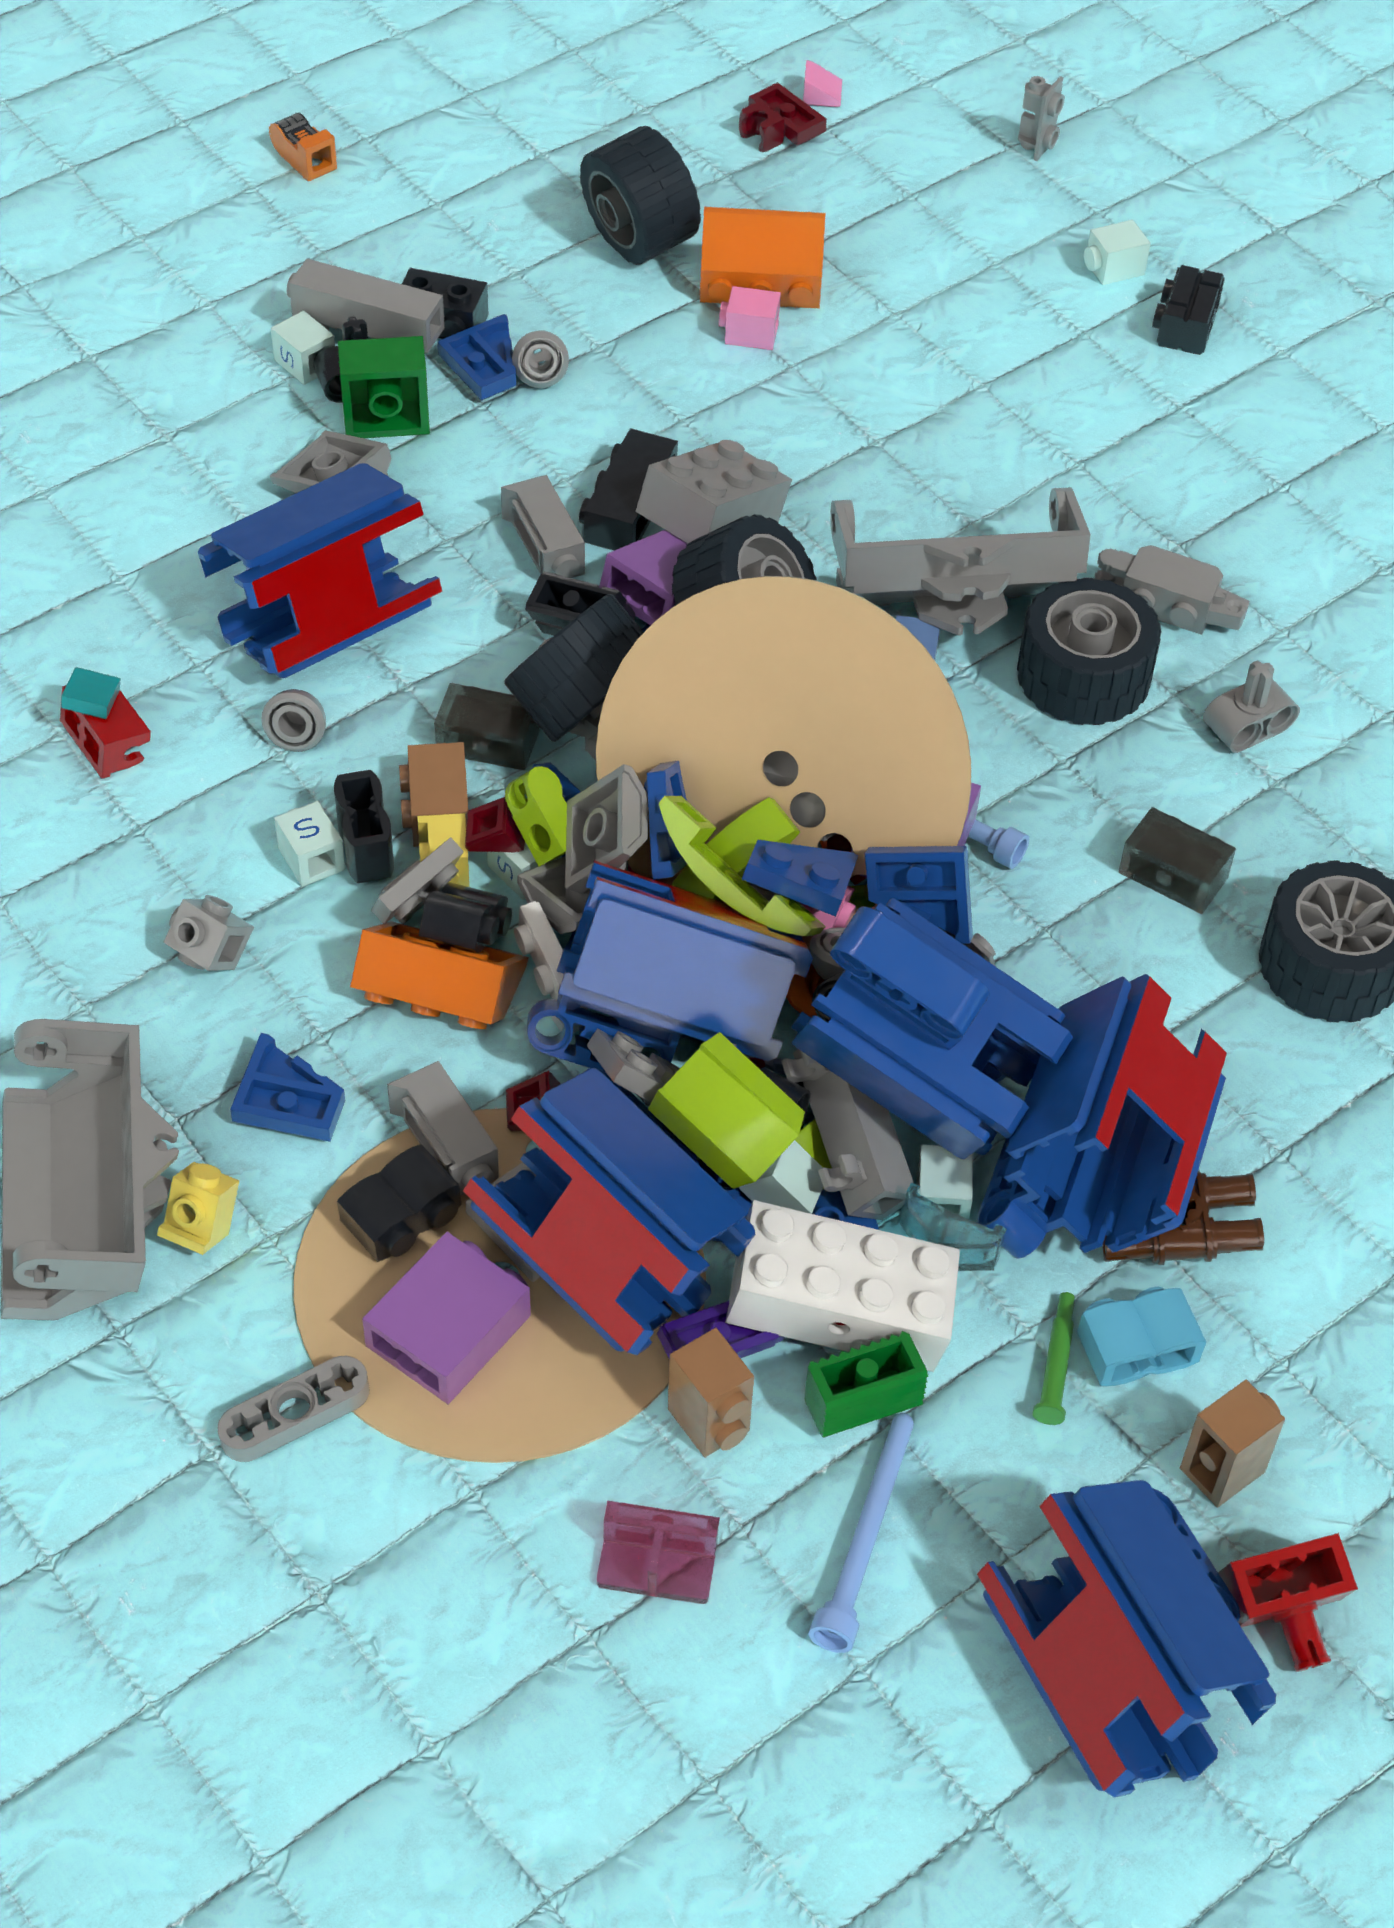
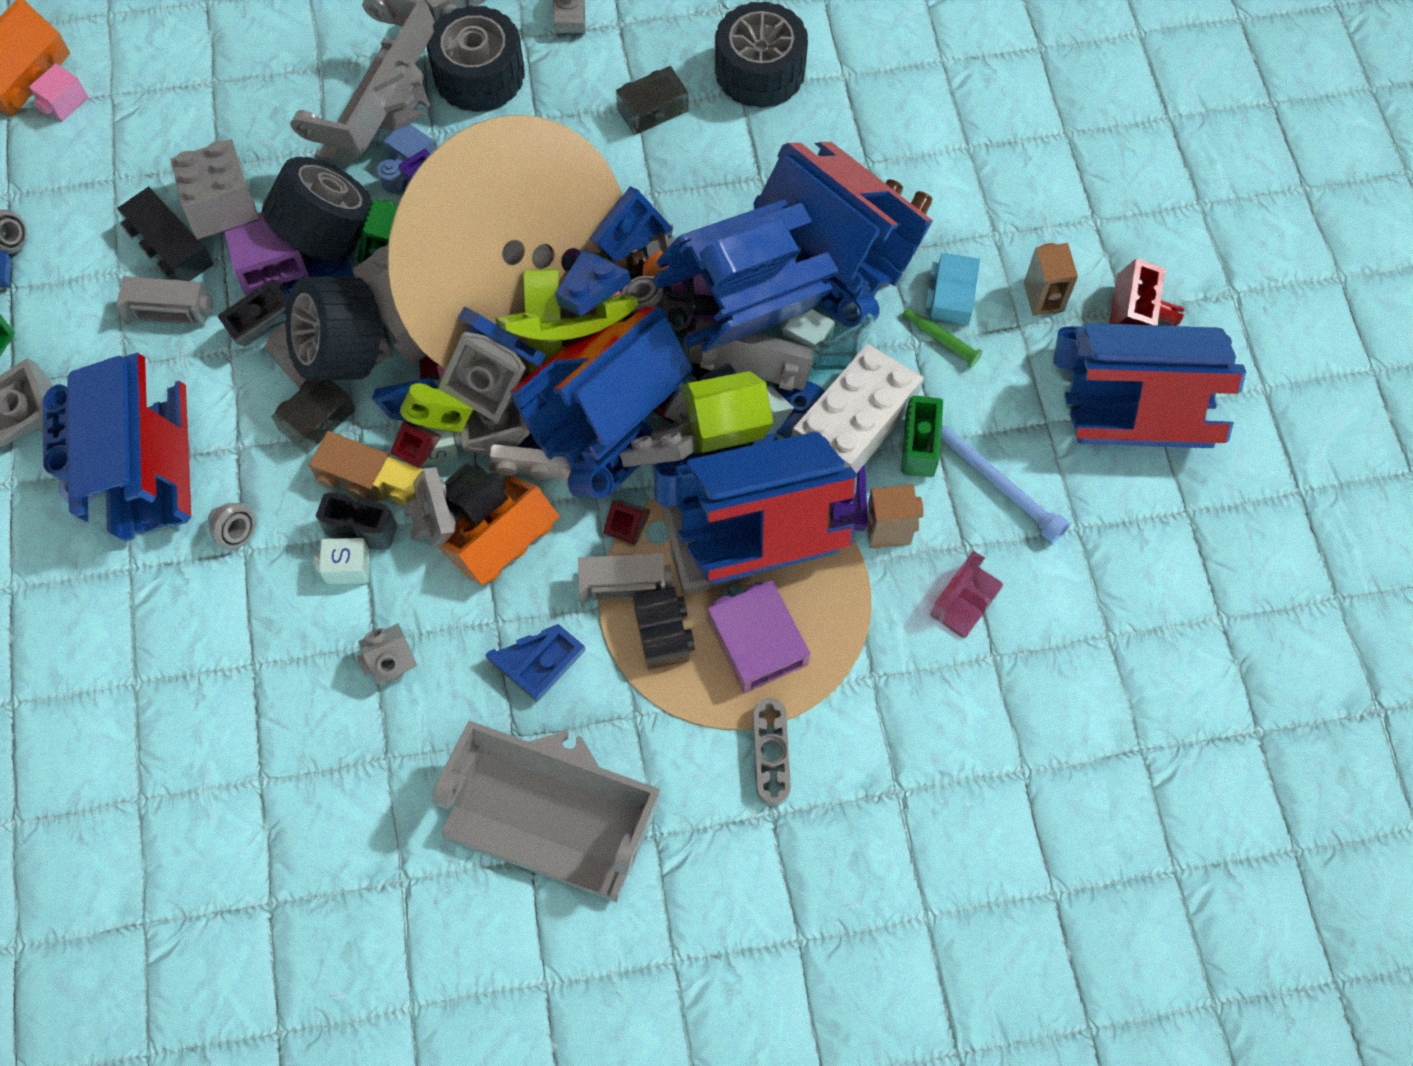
camera: 60 degrees left, 15 degrees up
red hinge [60,674,151,779] -> none
teal tile [61,667,121,719] -> none
light yellow brick [157,1162,239,1255] -> none

